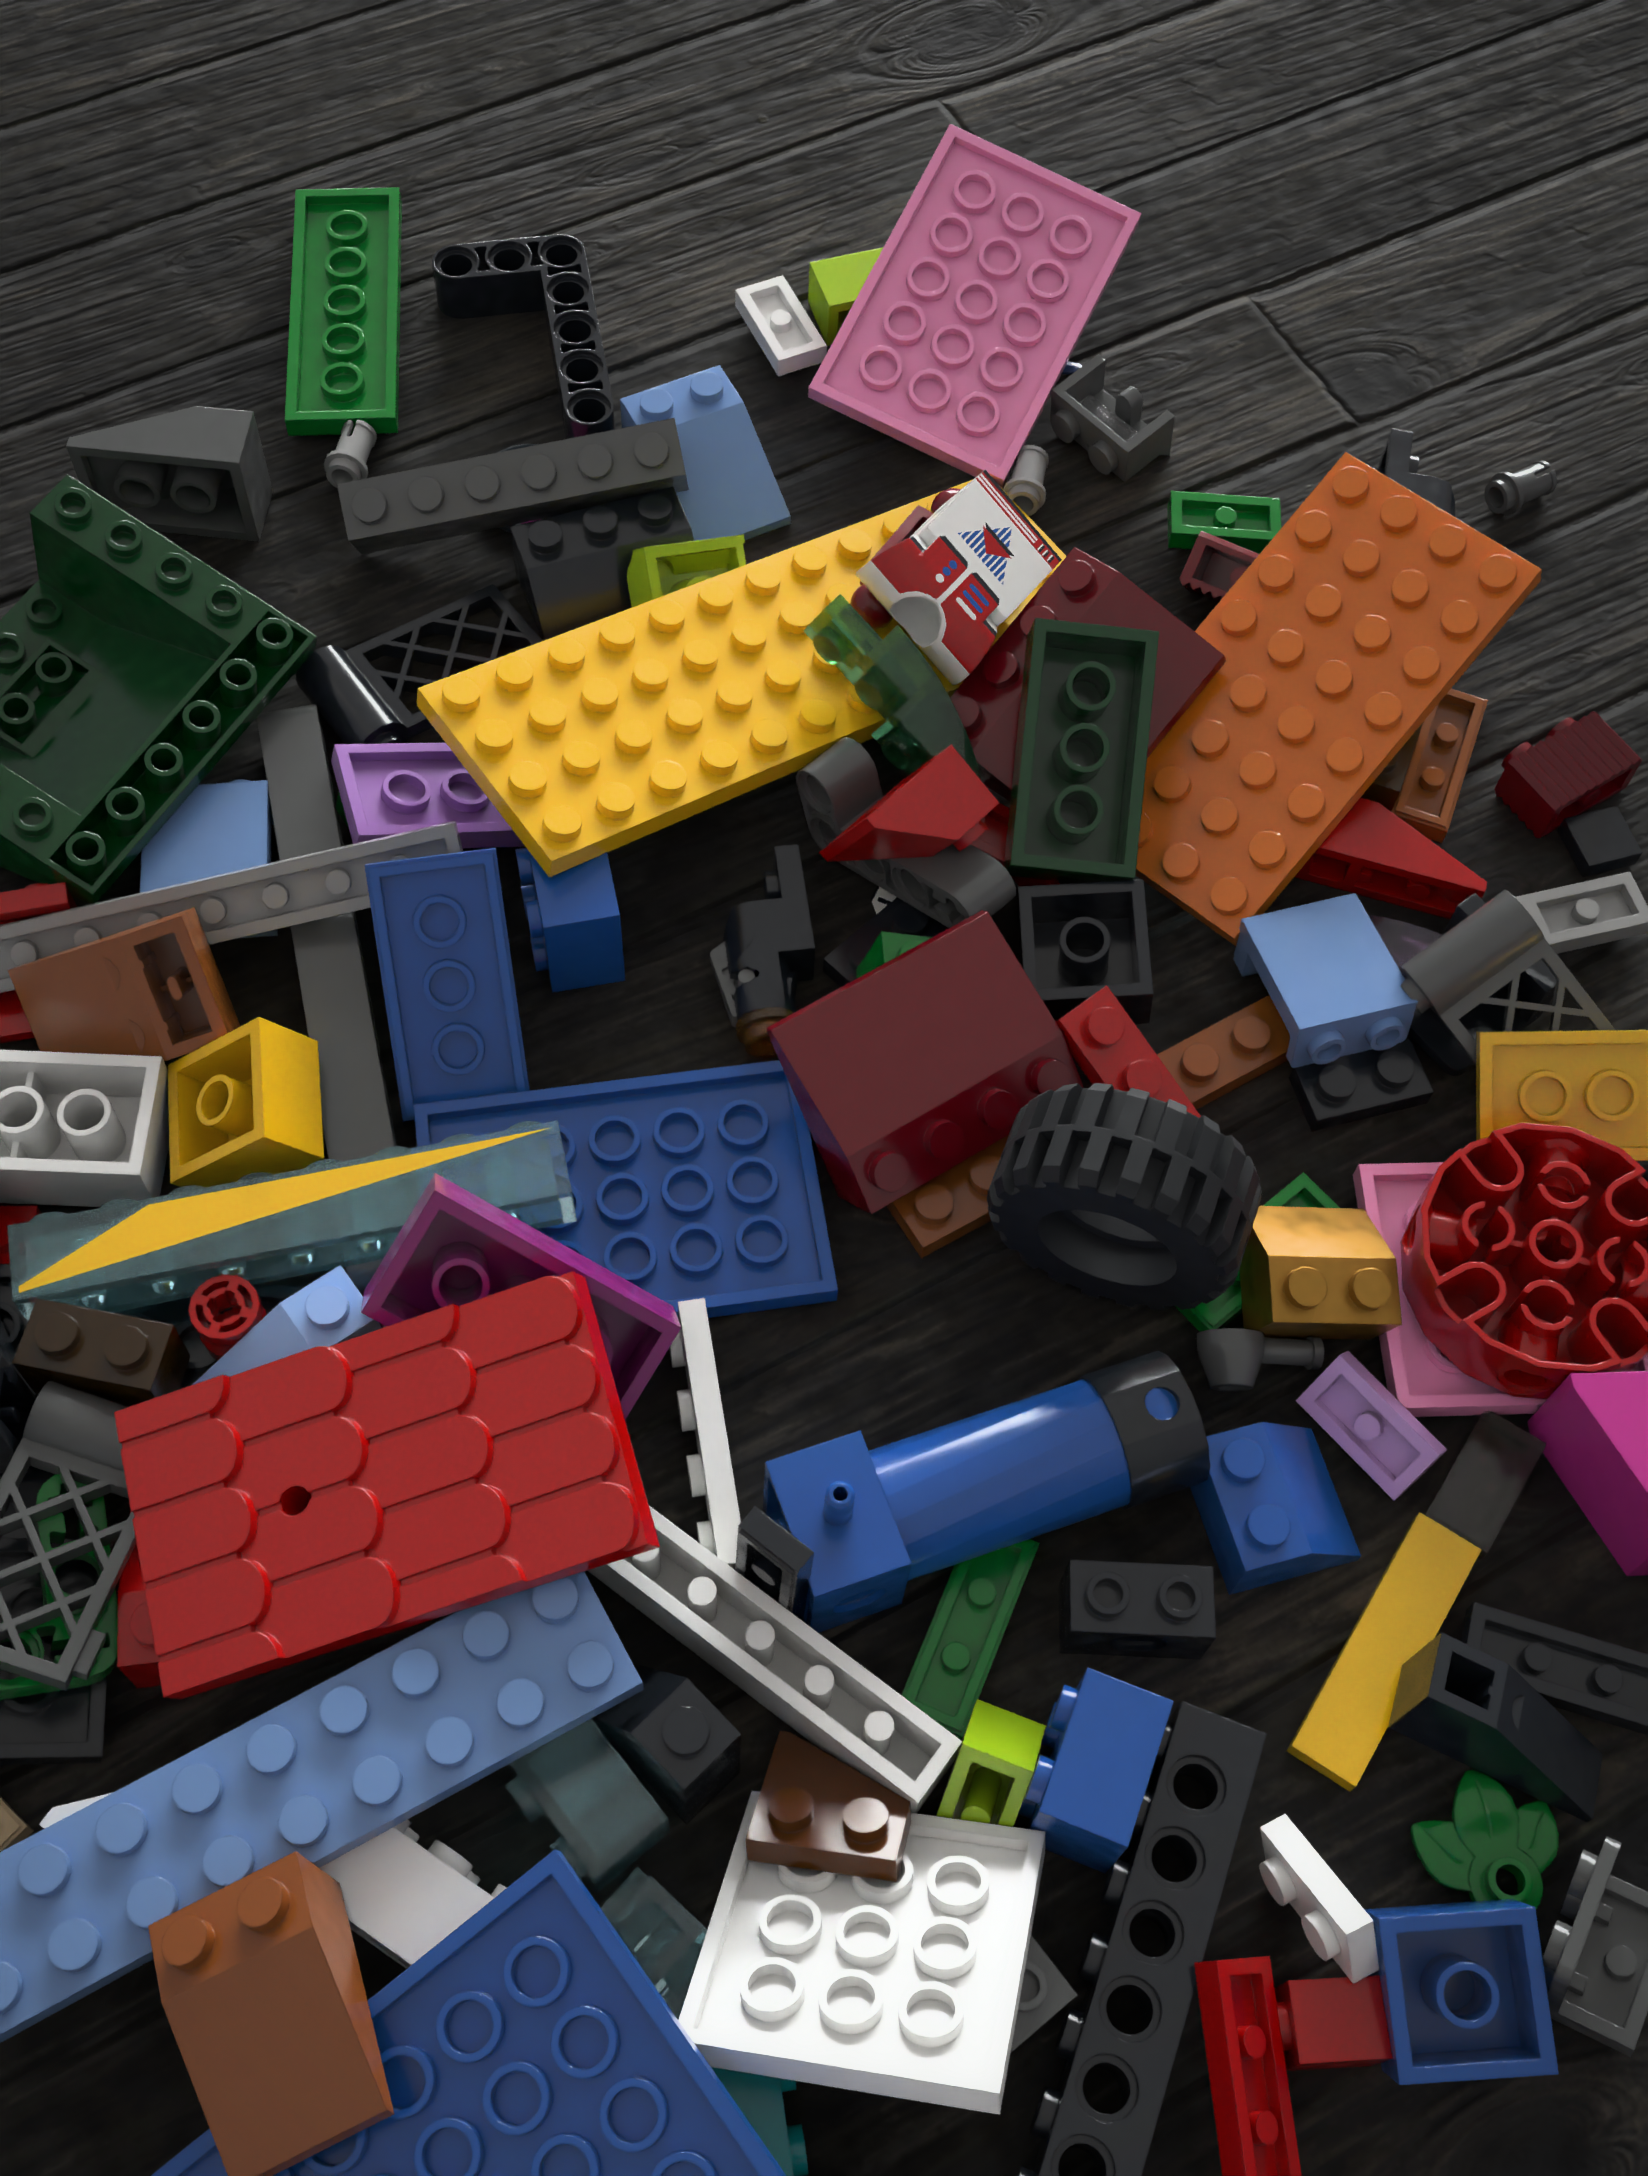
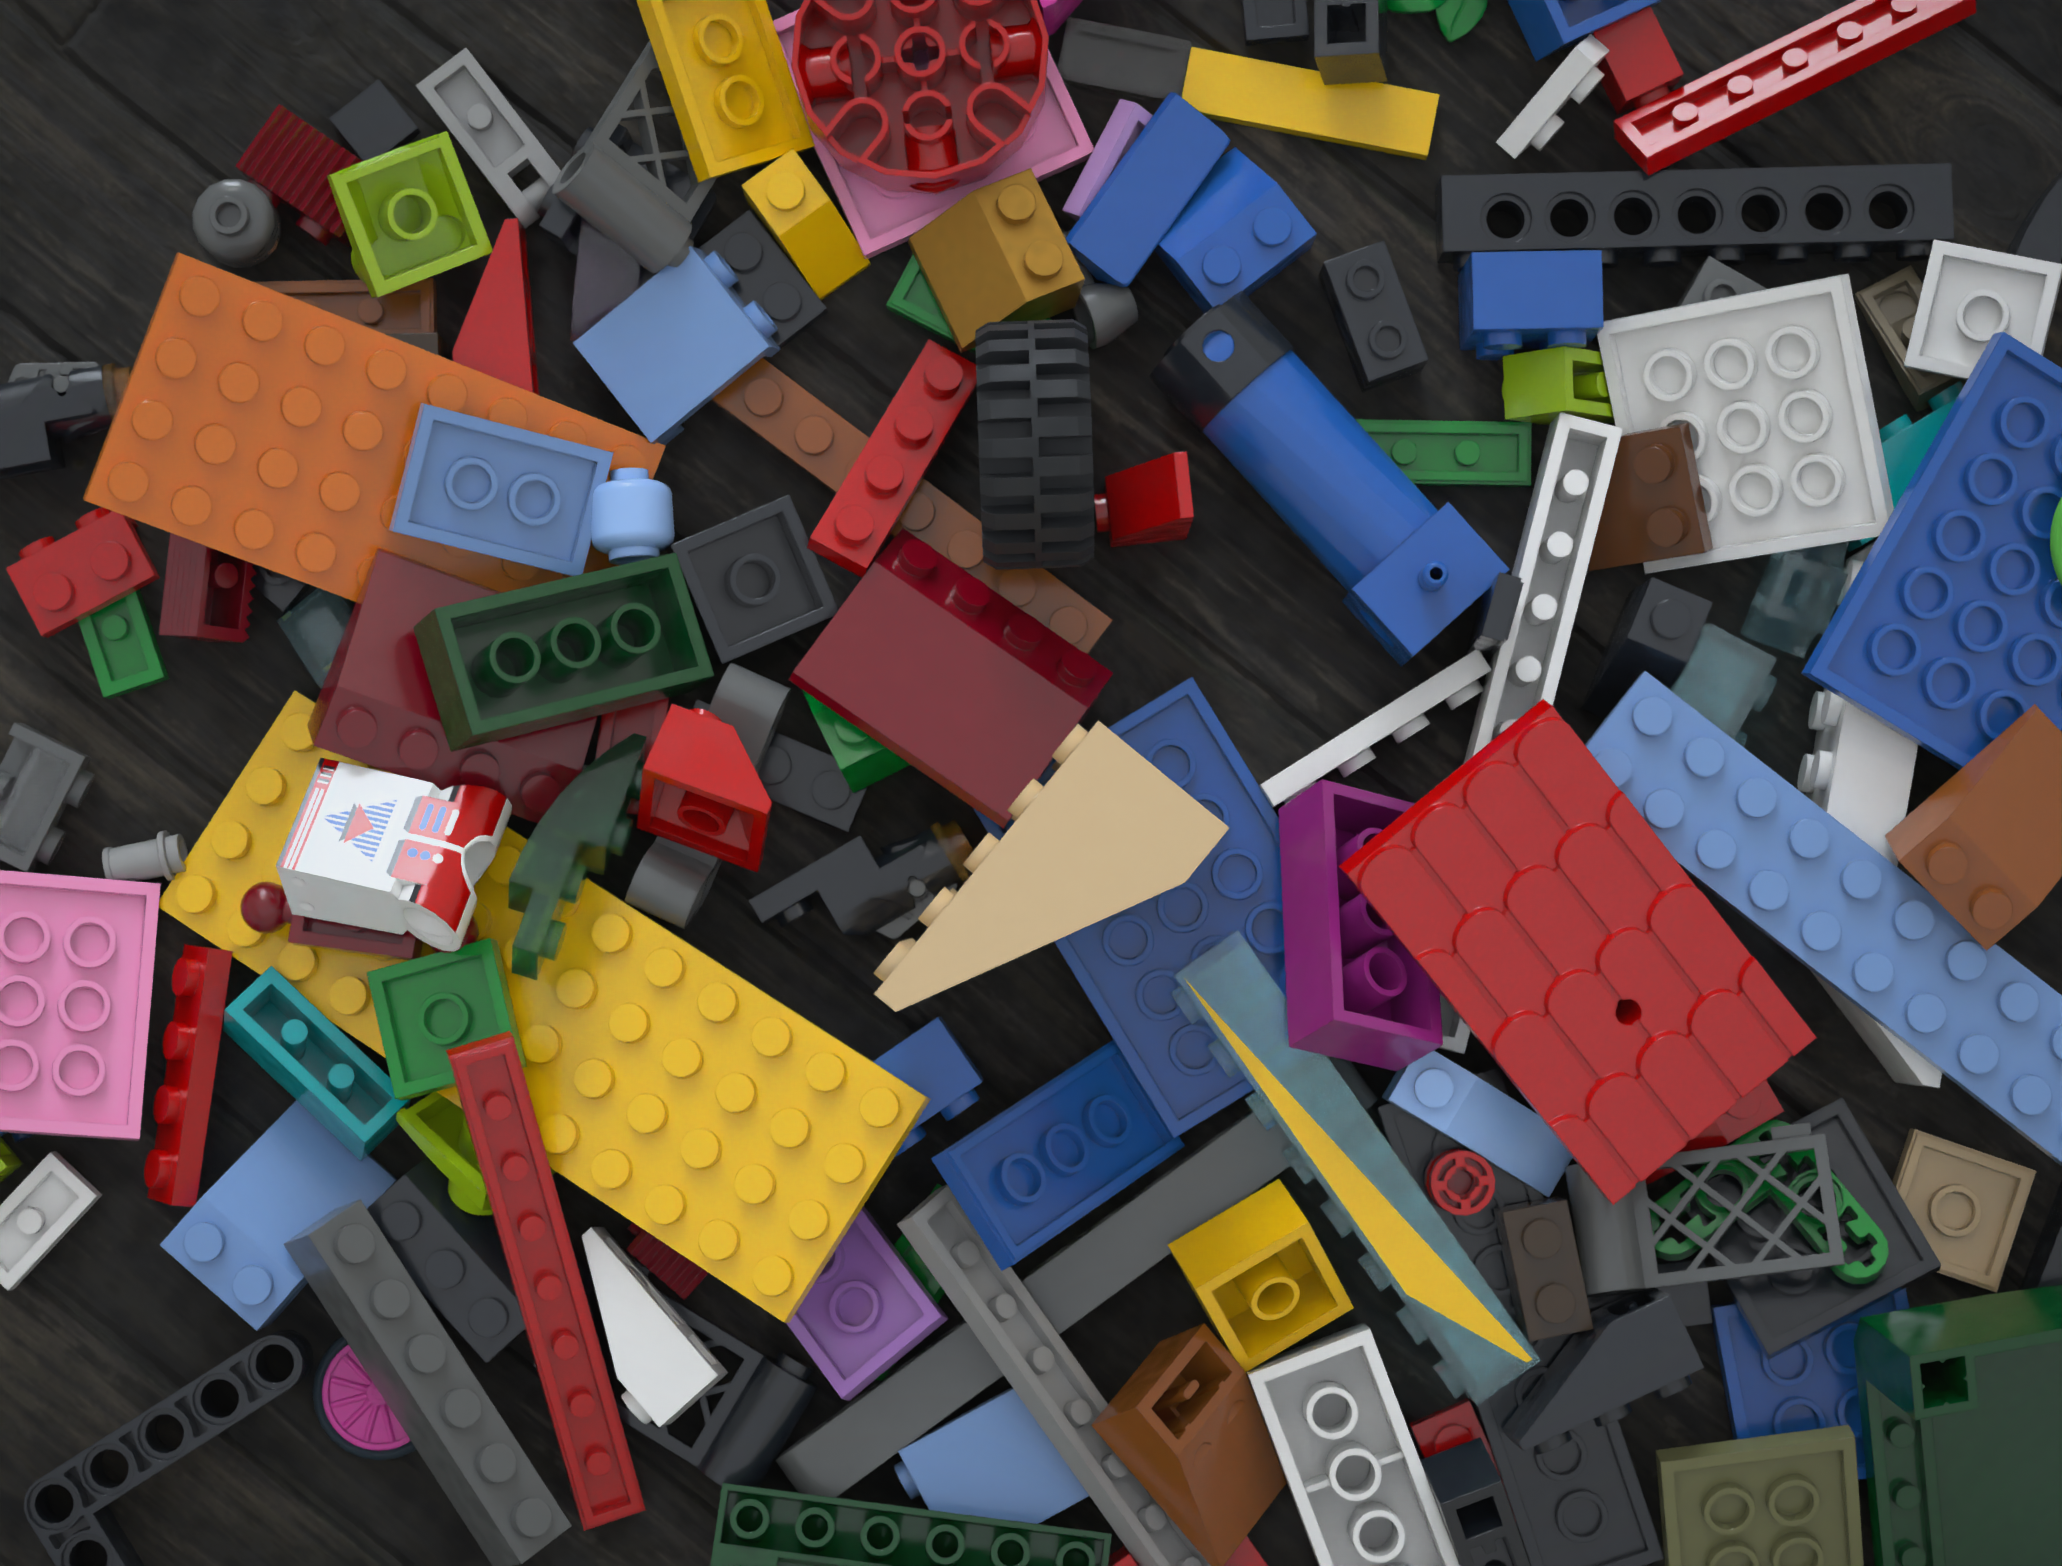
camera: 110 degrees left, 25 degrees up
none -> red bracket [6,507,160,638]
none -> red plate [144,944,233,1207]
none -> dark grey head [192,179,282,268]
none -> teal brick [223,966,411,1161]
none -> lime slope [327,131,493,298]
none -> green plate [367,938,527,1101]
none -> medium blue plate [389,403,613,576]
none -> red tile [446,1031,646,1531]
none -> white slope [582,1227,728,1428]
none -> light blue head [591,468,674,565]
none -> yellow slope [741,148,871,300]
none -> tan slope [873,720,1229,1012]
none -> blue slope [1065,92,1230,288]
none -> red slope [1094,451,1194,547]

